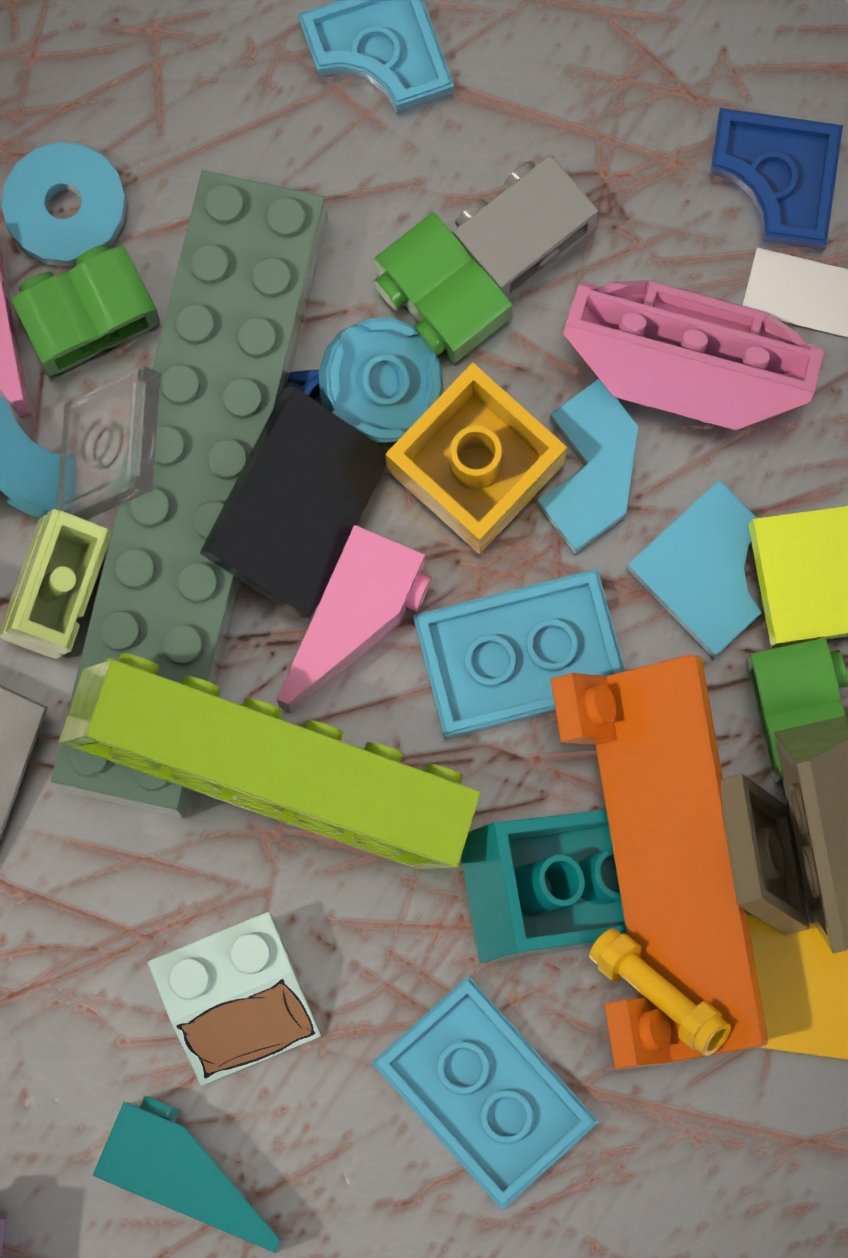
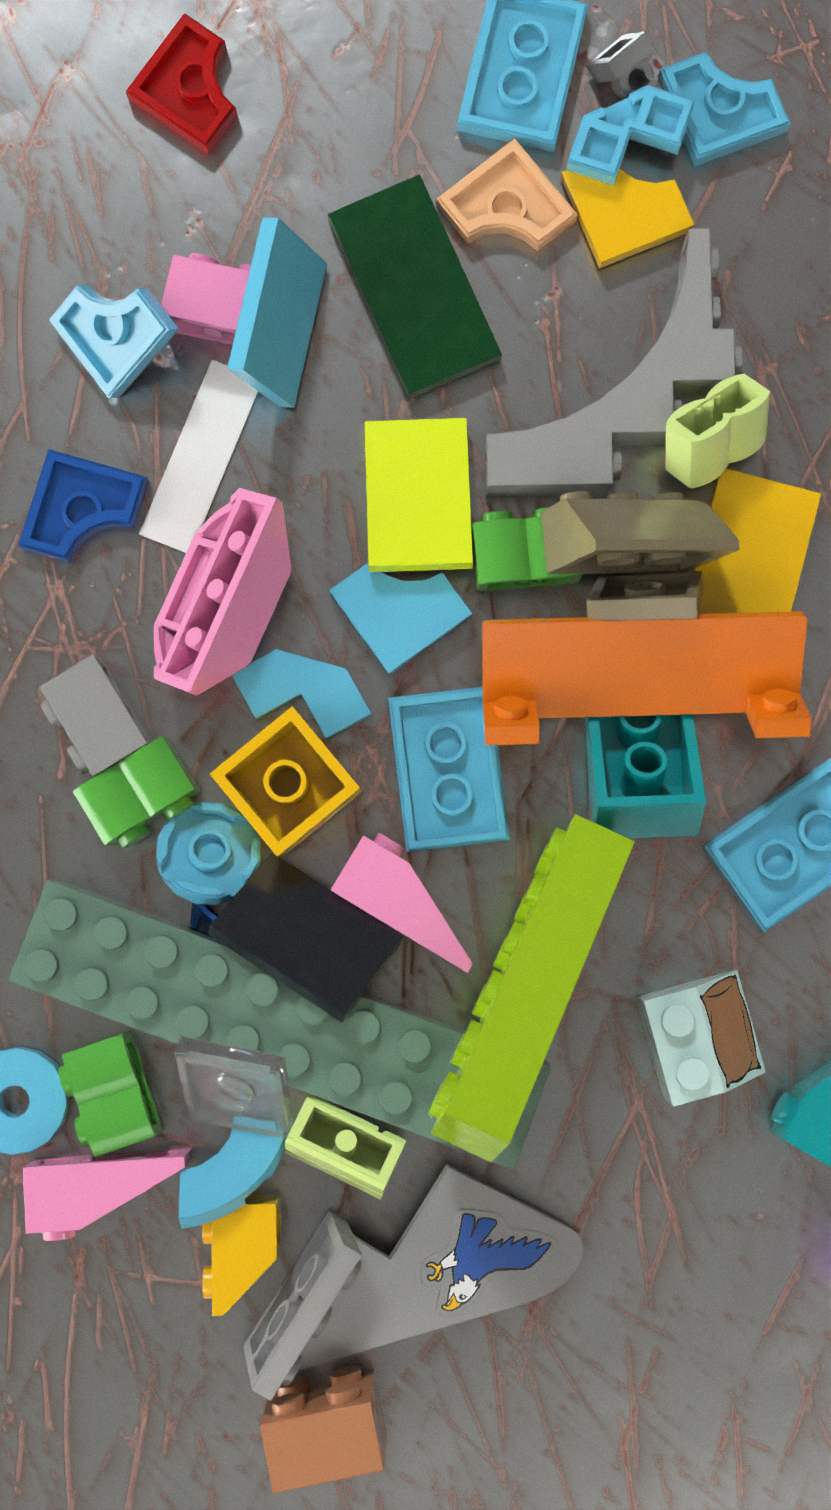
camera: 85 degrees left, 5 degrees up
yellow bar [589,928,731,1056] -> none

